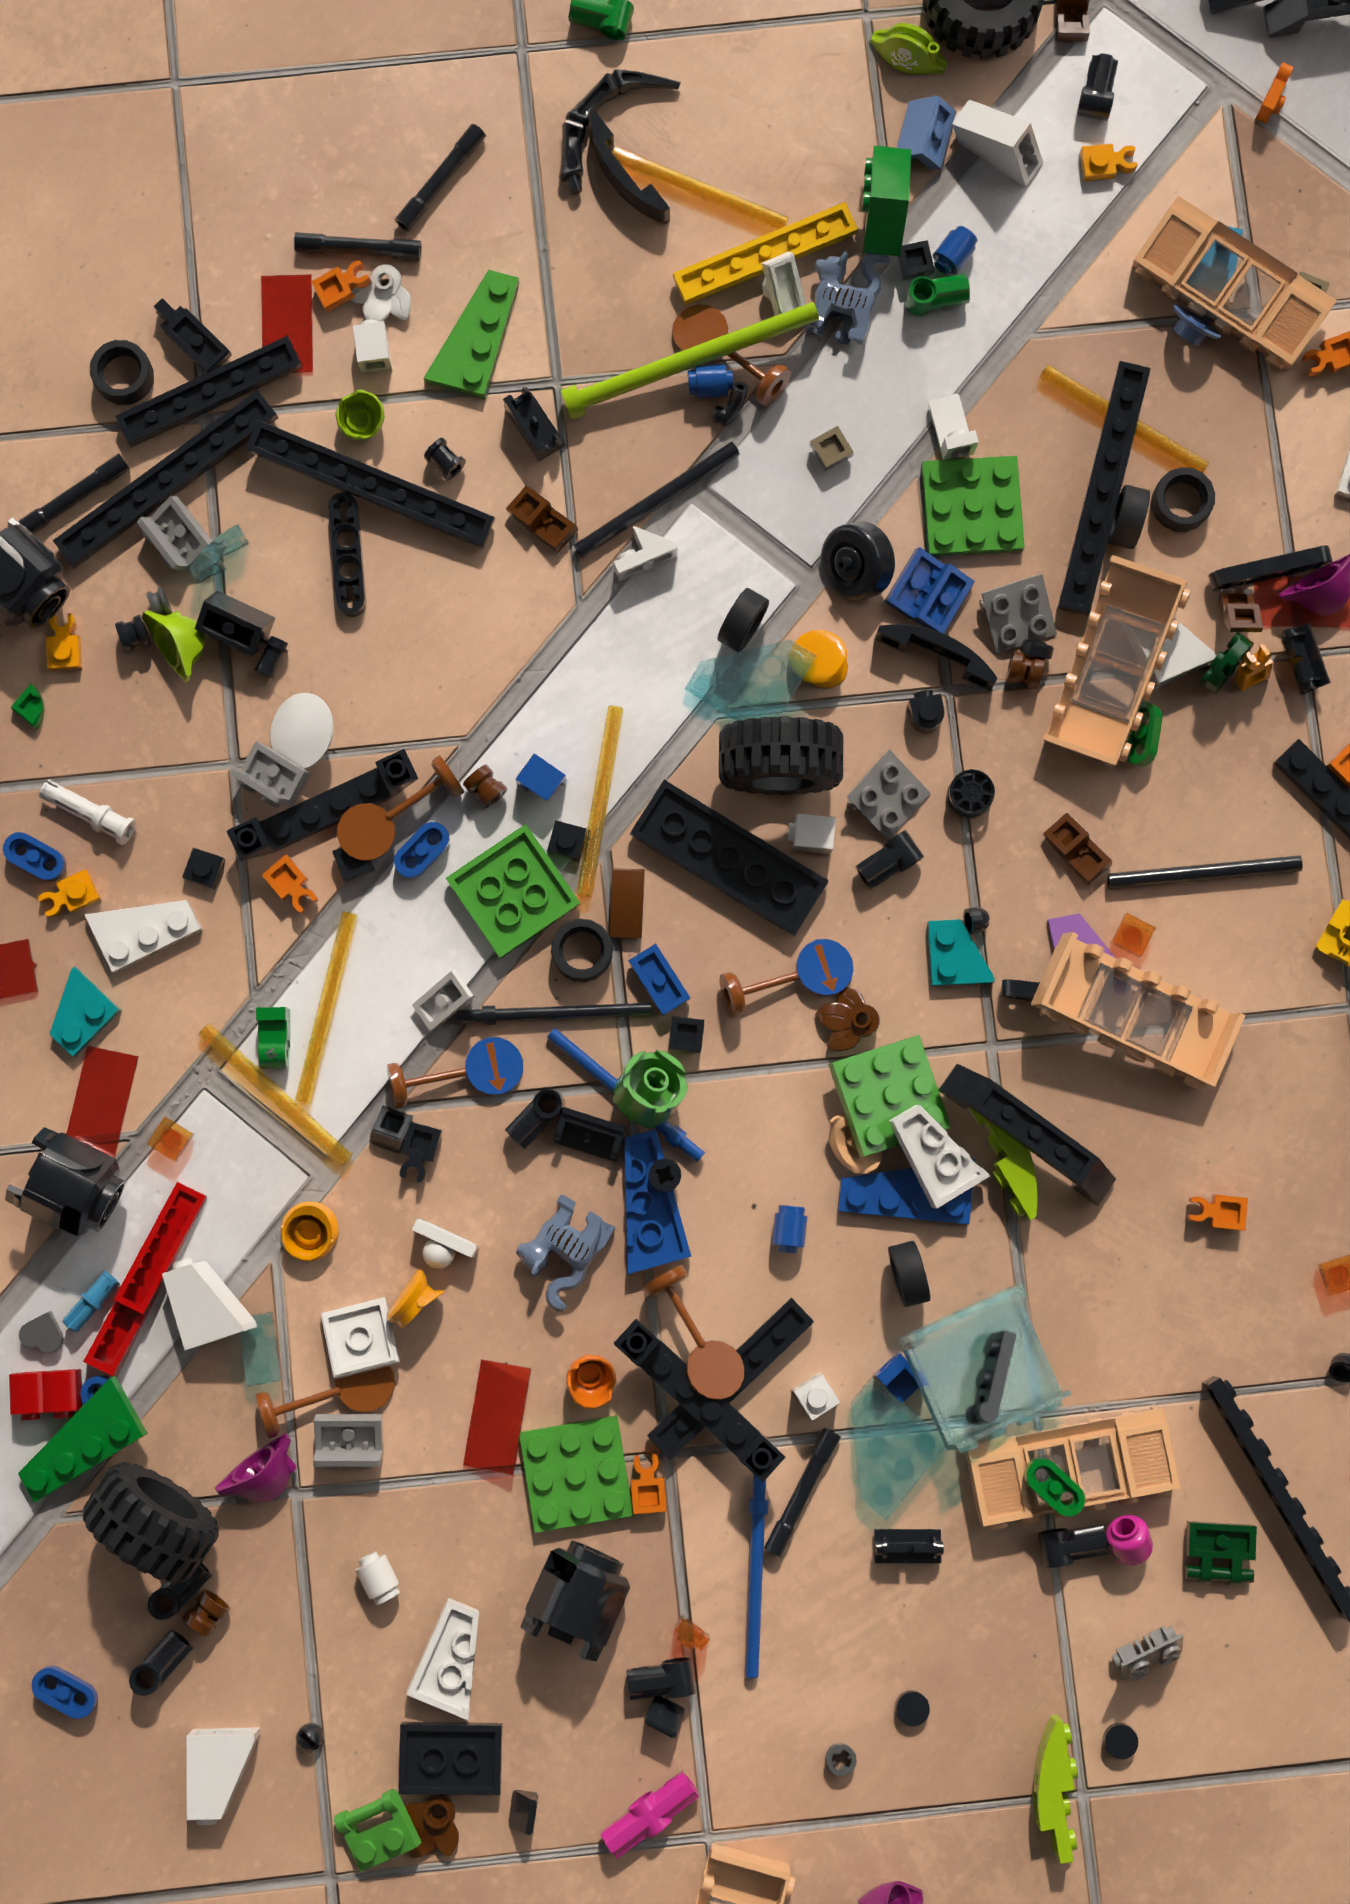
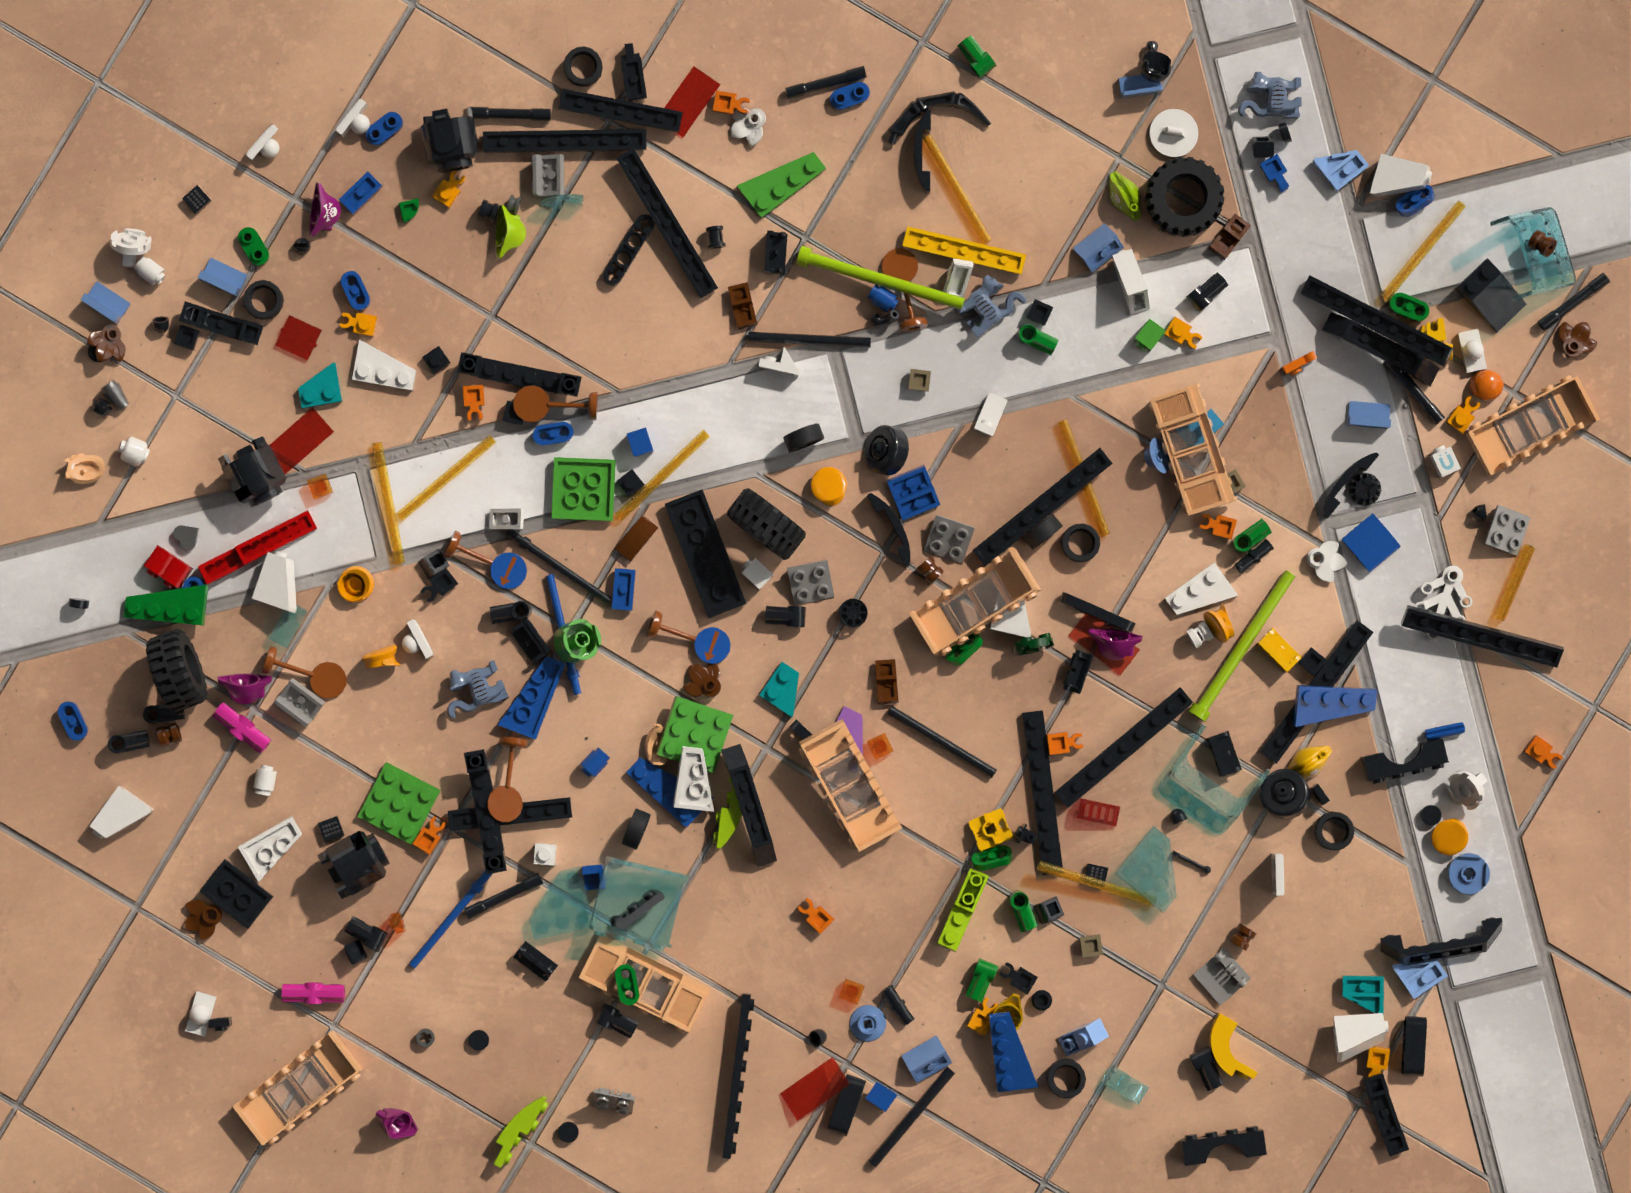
camera: 40 degrees right, 5 degrees up
white pin [39,779,136,845] -> none
dark azure axle [62,1270,121,1332] -> none
black brick [194,591,275,656] -> none
light grey bracket [229,741,311,808] -> none
black pin [254,636,288,679] -> none
green leg [256,1007,290,1069] -> none
white shield [270,693,333,769] -> none
black piece [294,232,422,260] -> none
black hinge [296,1723,324,1752] -> none
white tile [320,1297,400,1379] -> none
bright green plate [334,1789,422,1872] -> none
lime hair [335,390,385,441] -> none
white brick [353,319,392,373] -> none
reddish brown wheel [463,764,508,810] -> none
clear red piece [463,1359,531,1475] -> none
black slope [509,1790,538,1835] -> none
black tyre [551,919,613,982] -> none
orange hair [566,1354,617,1409] -> none
black wheel [648,1158,681,1192] -> none
black plate [669,1016,705,1053] -> none
clear light blue plate [685,639,817,721] -> none
green wedge [862,146,911,257] -> none
black plate [907,690,945,733] -> none
bright green plate [921,456,1025,557] -> none
blue brick [933,226,978,275] -> none
black hinge [963,907,990,934] -> none
black tile [1020,639,1054,659] -> none
dark pink head [1106,1515,1153,1566] -> none
dark green plate [1185,1521,1257,1586] -> none
reddish brown slope [1218,589,1263,632] -> none
light orange plate [1235,644,1273,691] -> none
none -> dark pink piece [212,702,272,754]
none -> black tile [318,816,345,842]
none -> blue plate [830,82,870,110]
none -> bright green brick [1134,319,1166,352]

